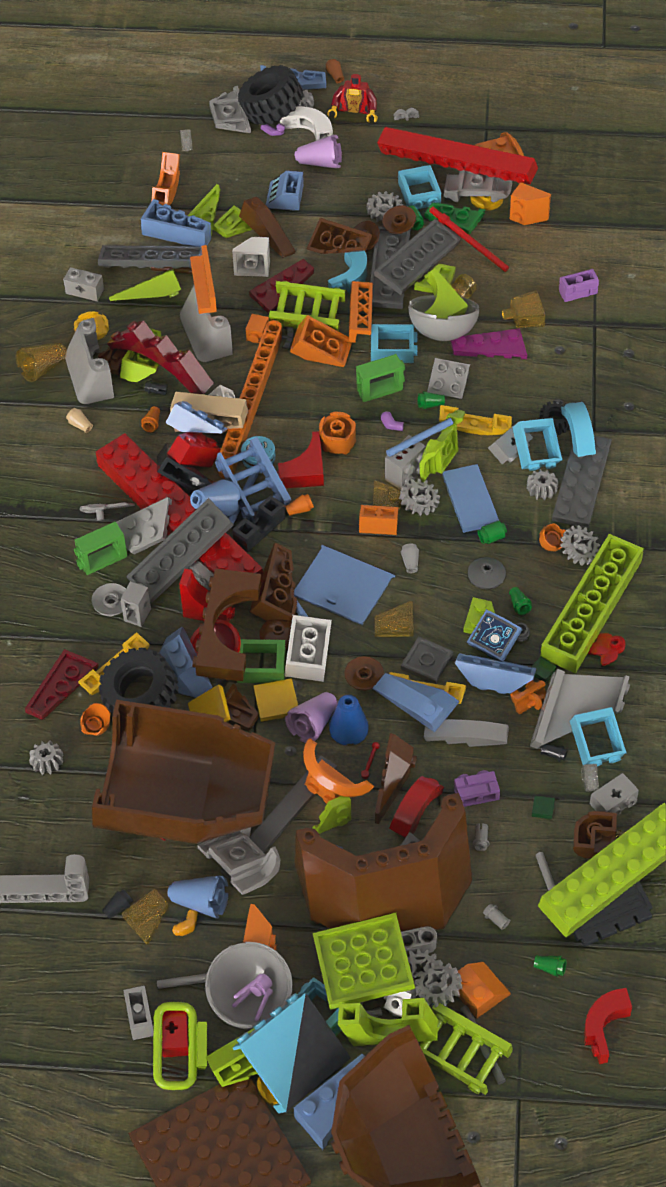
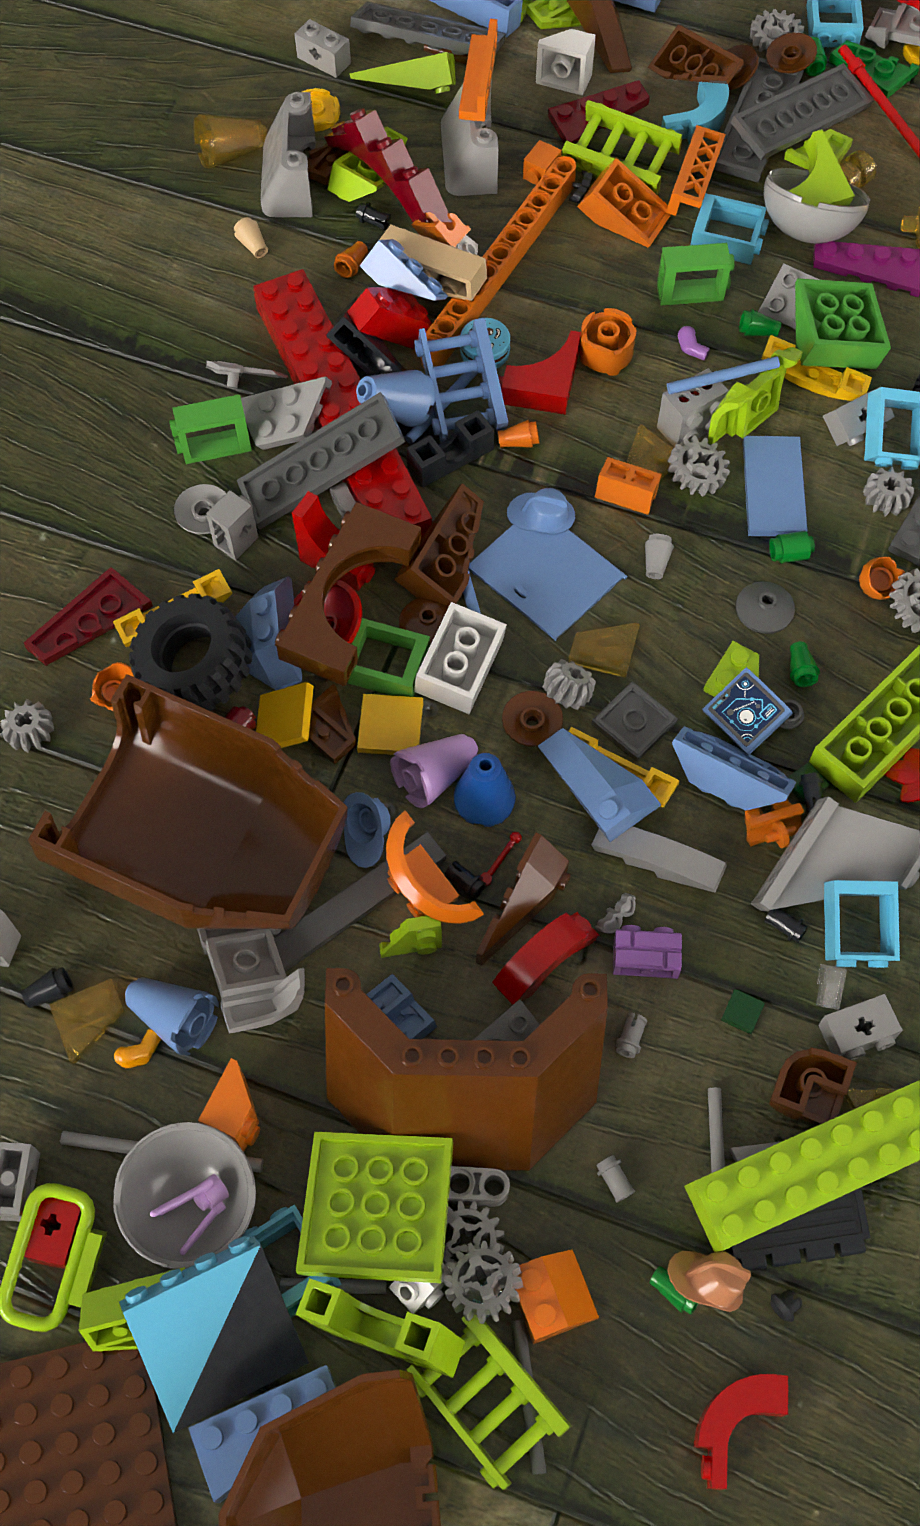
camera: 15 degrees right, 10 degrees up
none -> medium blue piece [343,792,391,868]
none -> orange hinge [412,212,471,247]
none -> black pin [444,861,486,899]
none -> medium blue piece [507,488,575,534]
none -> light grey gear [542,659,596,710]
none -> light grey piece [595,893,636,933]
none -> nougat piece [667,1251,751,1312]
none -> black piece [771,1289,802,1322]
none -> bright green slope [795,278,891,369]
none -> black pin [798,772,824,813]

